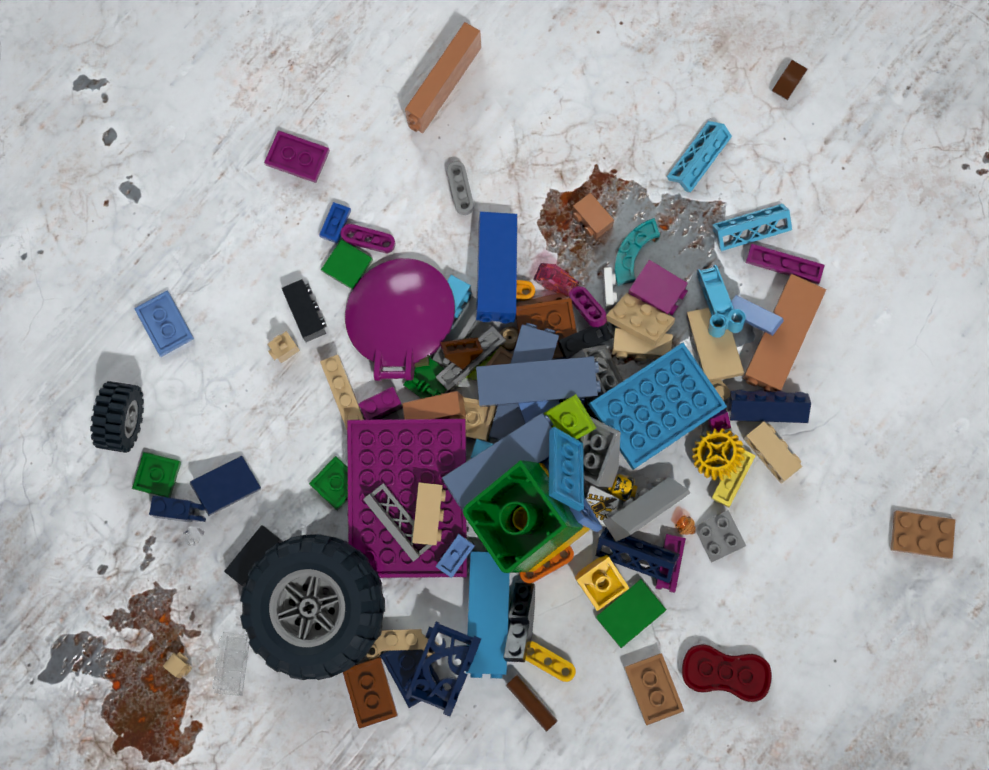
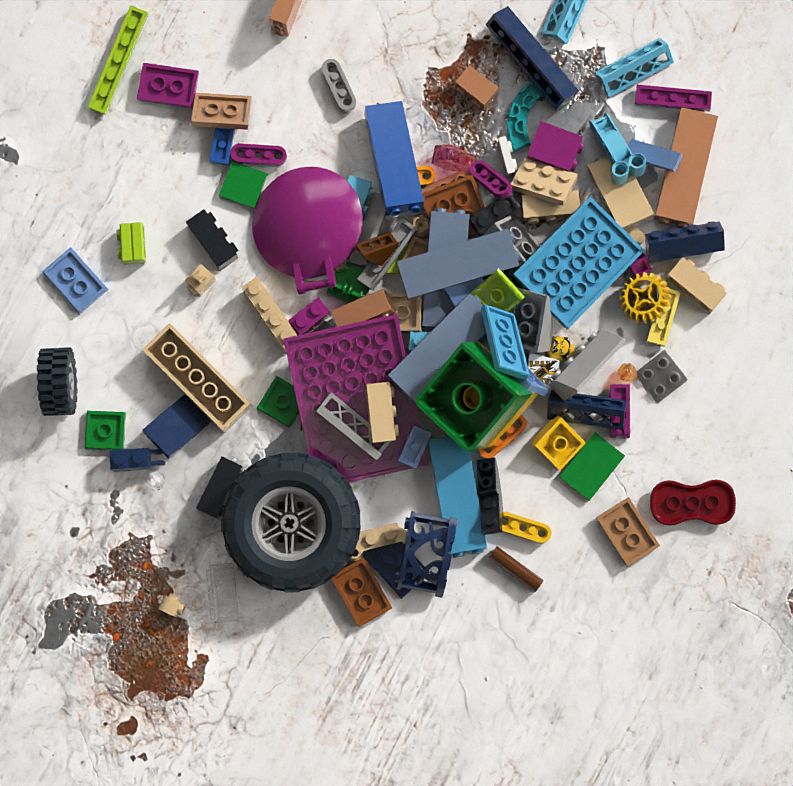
camera: 15 degrees left, 5 degrees up
none -> lime plate [88,5,148,115]
none -> lime brick [116,222,146,265]
none -> tan brick [142,323,252,433]
none -> medium nougat plate [191,93,252,130]
none -> dark blue brick [486,6,579,110]

